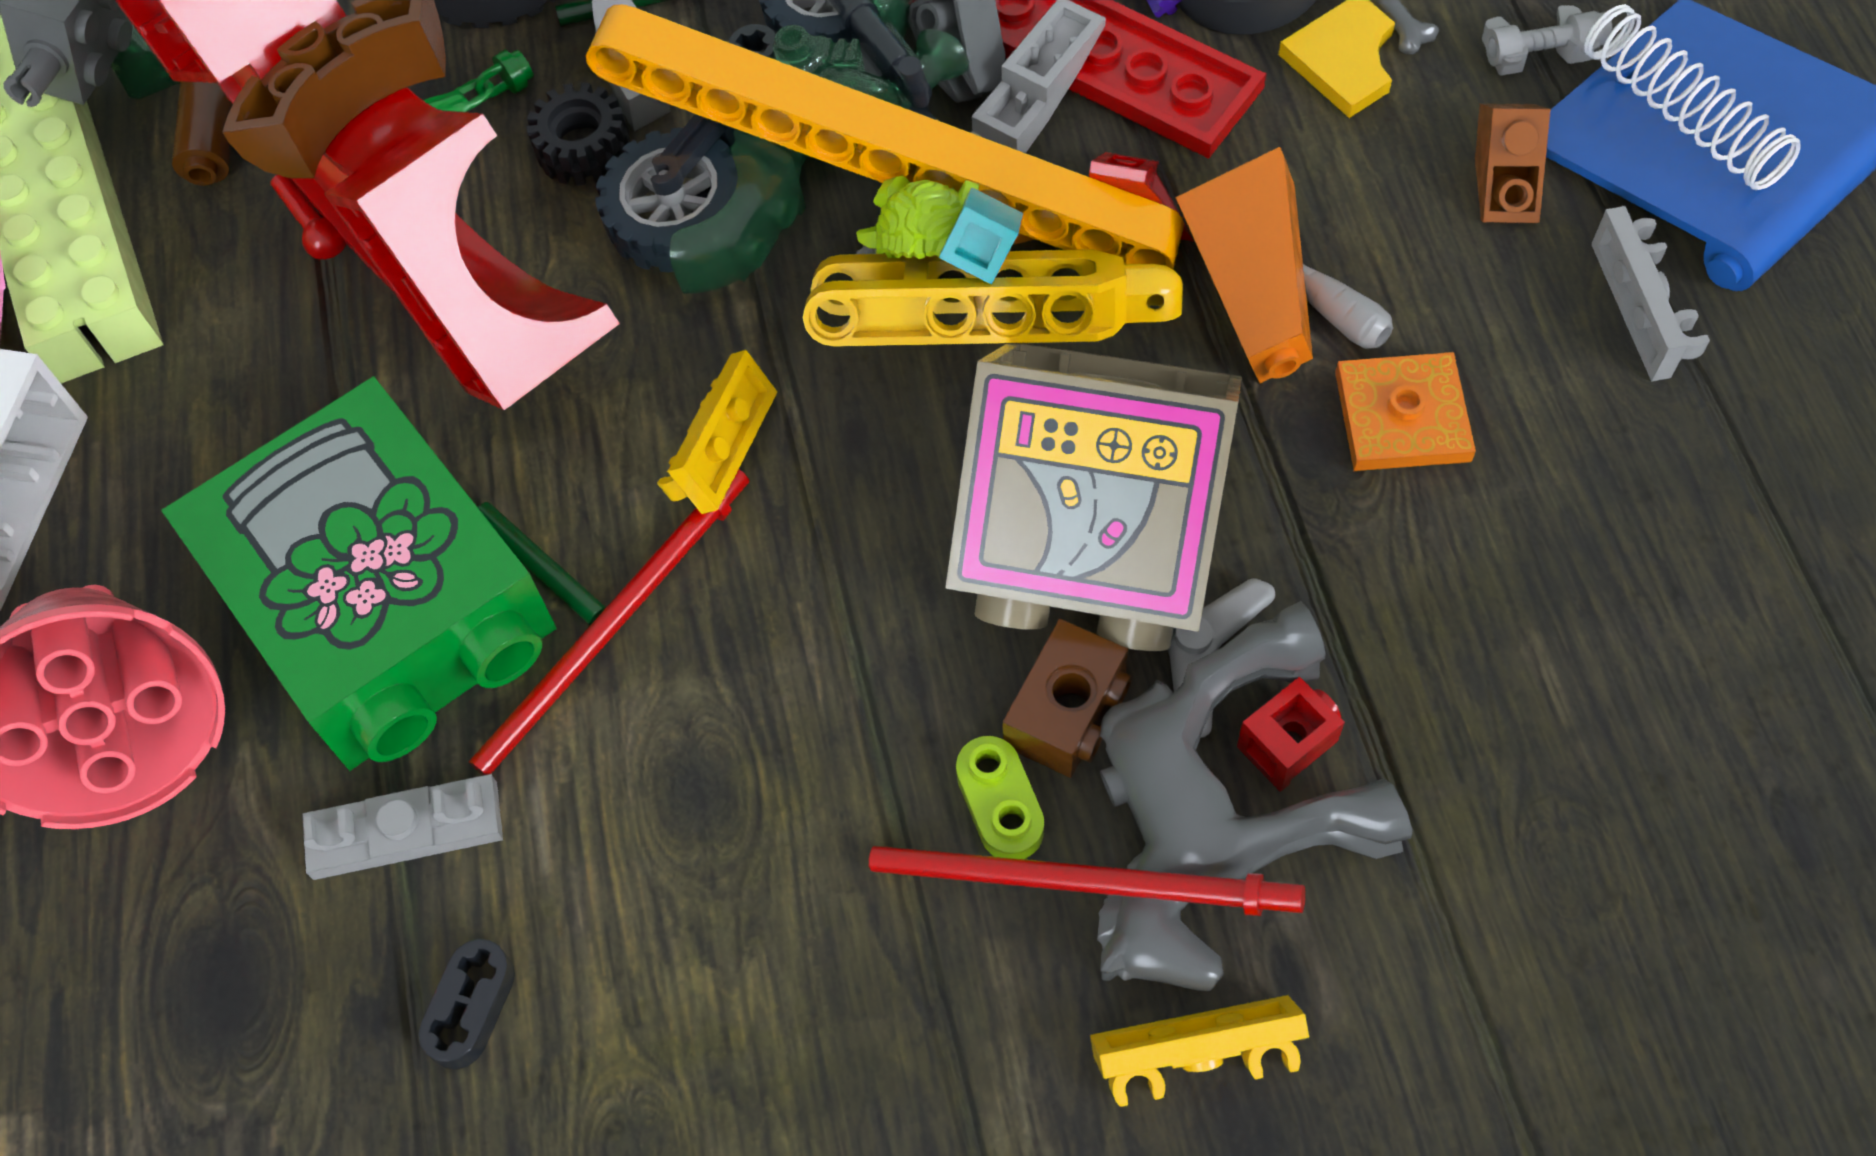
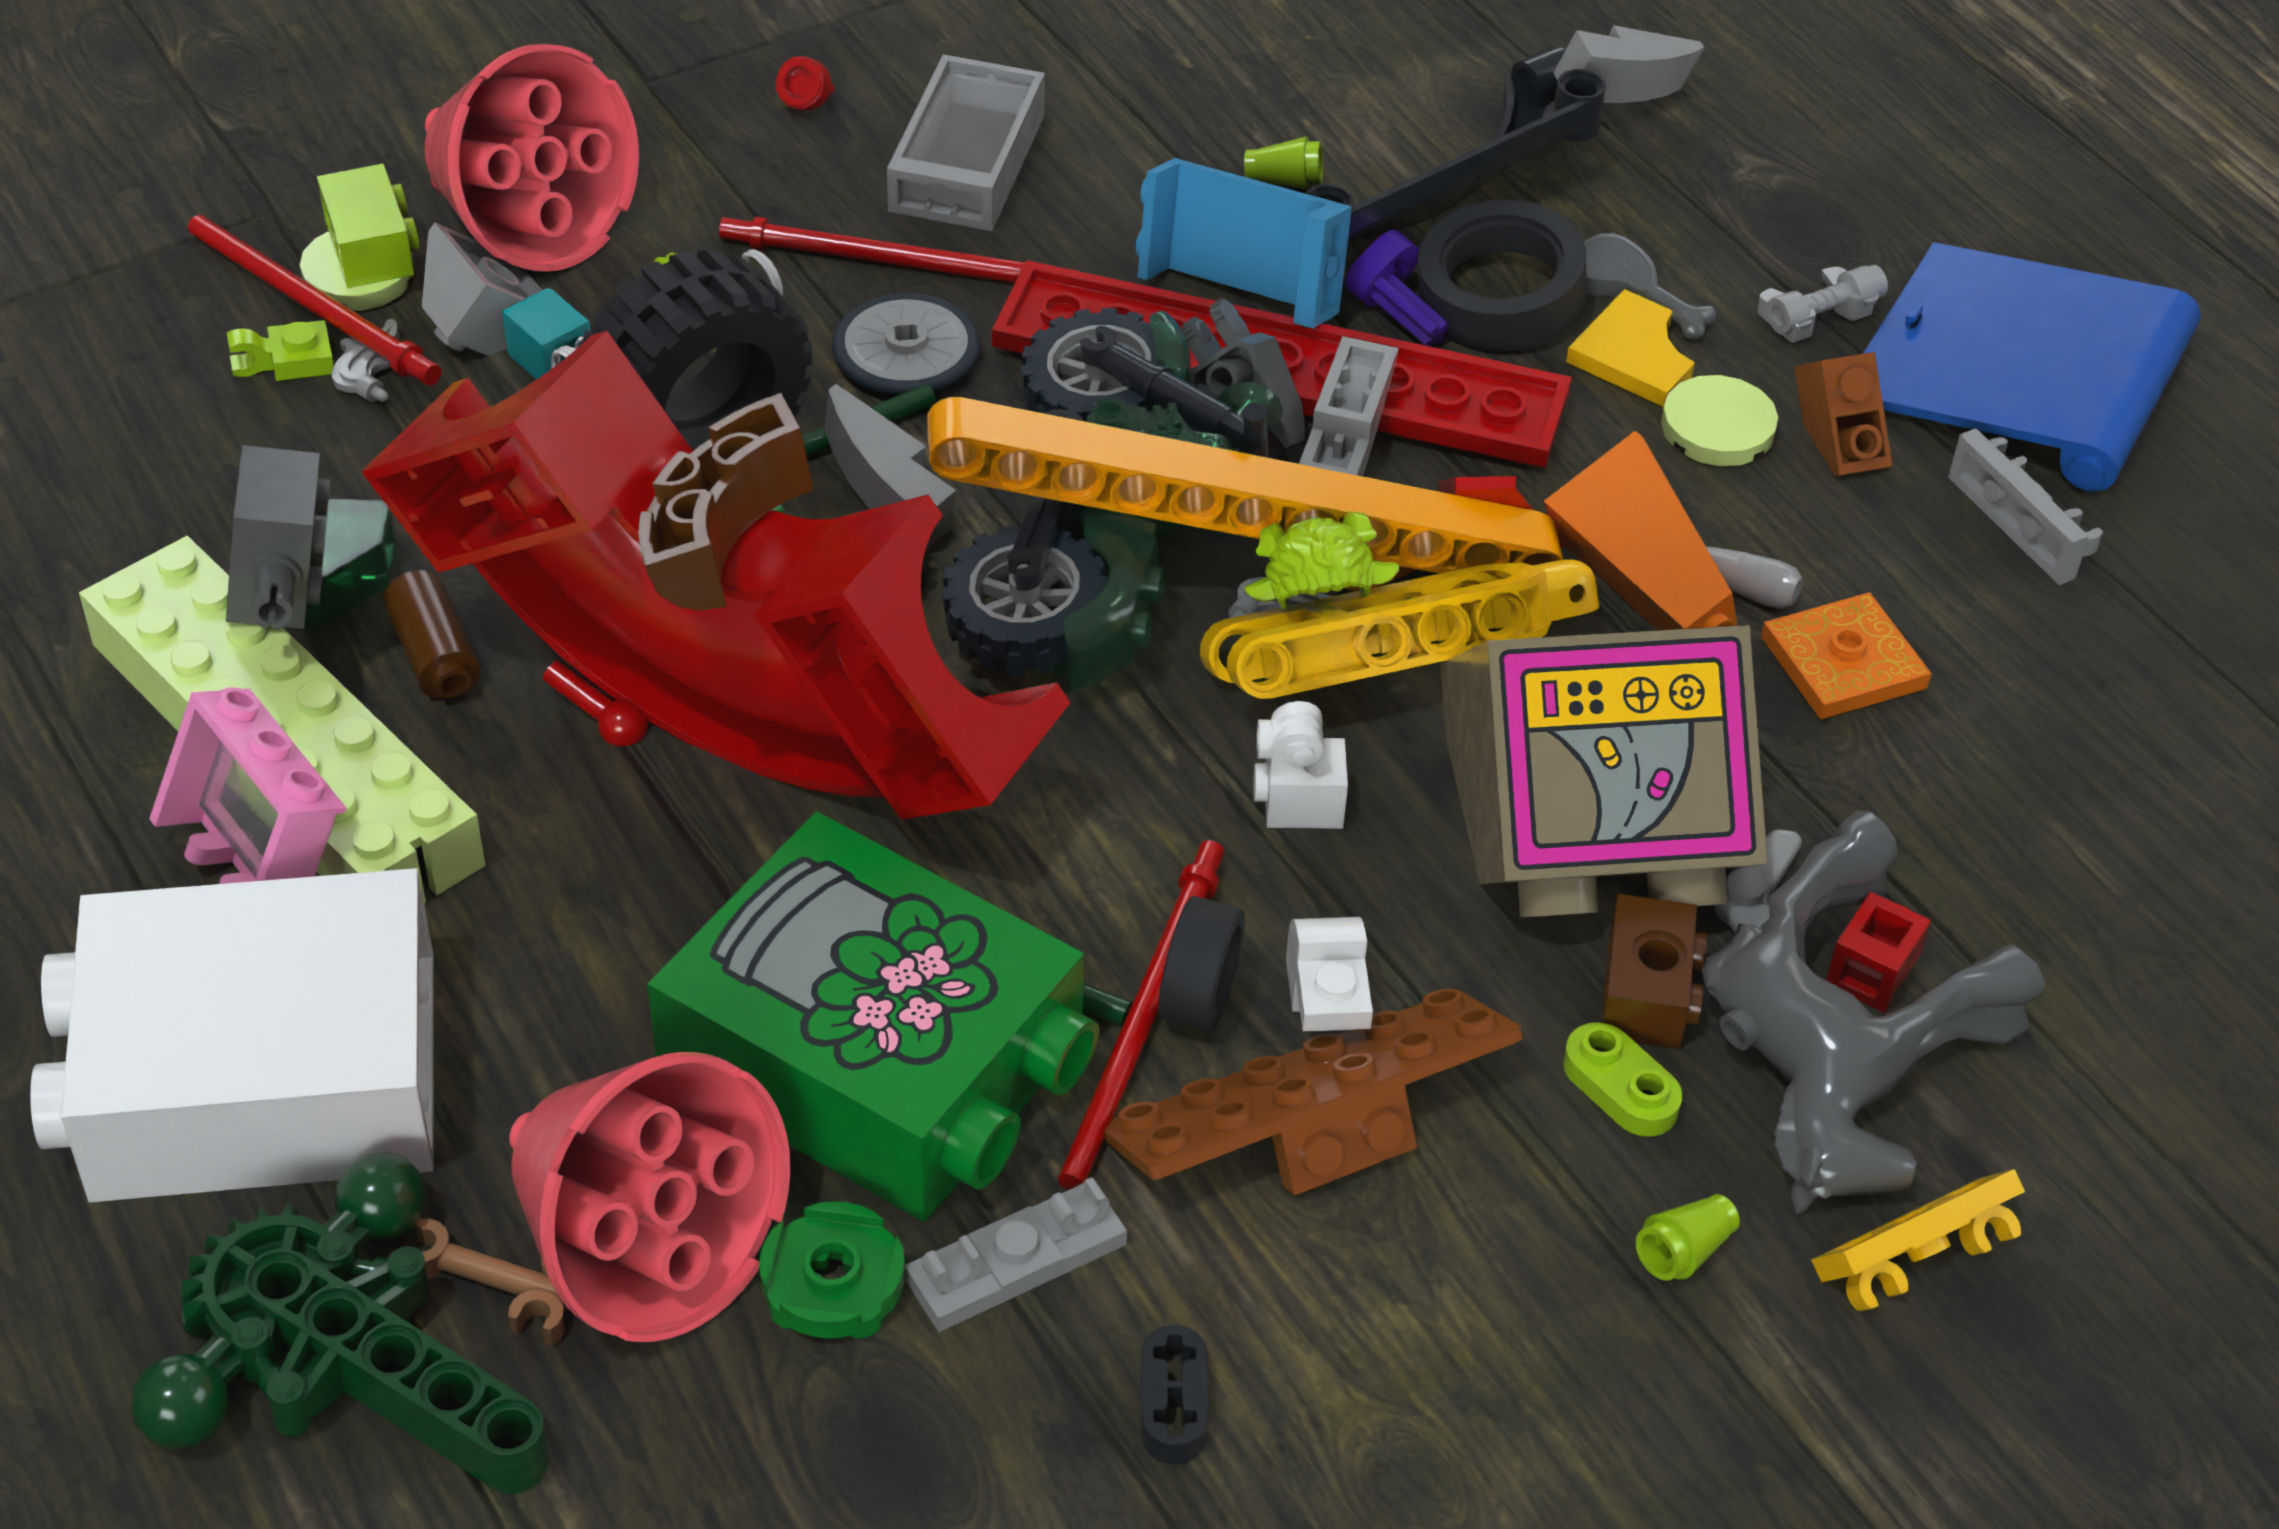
camera: 25 degrees left, 15 degrees down
yellow plate [657,350,777,514] -> none
red bar [869,846,1305,916] -> none
panel [939,188,1023,285] -> none
white piece [1584,4,1800,190] -> none
none -> green plate [759,1201,905,1338]
none -> dark orange bracket [1104,989,1523,1196]
none -> black tyre [1158,896,1245,1032]
none -> white brick [1253,701,1348,829]
none -> white brick [1286,917,1373,1031]
none -> lime cone [1636,1194,1740,1281]
none -> yellowish green tile [1661,375,1779,467]

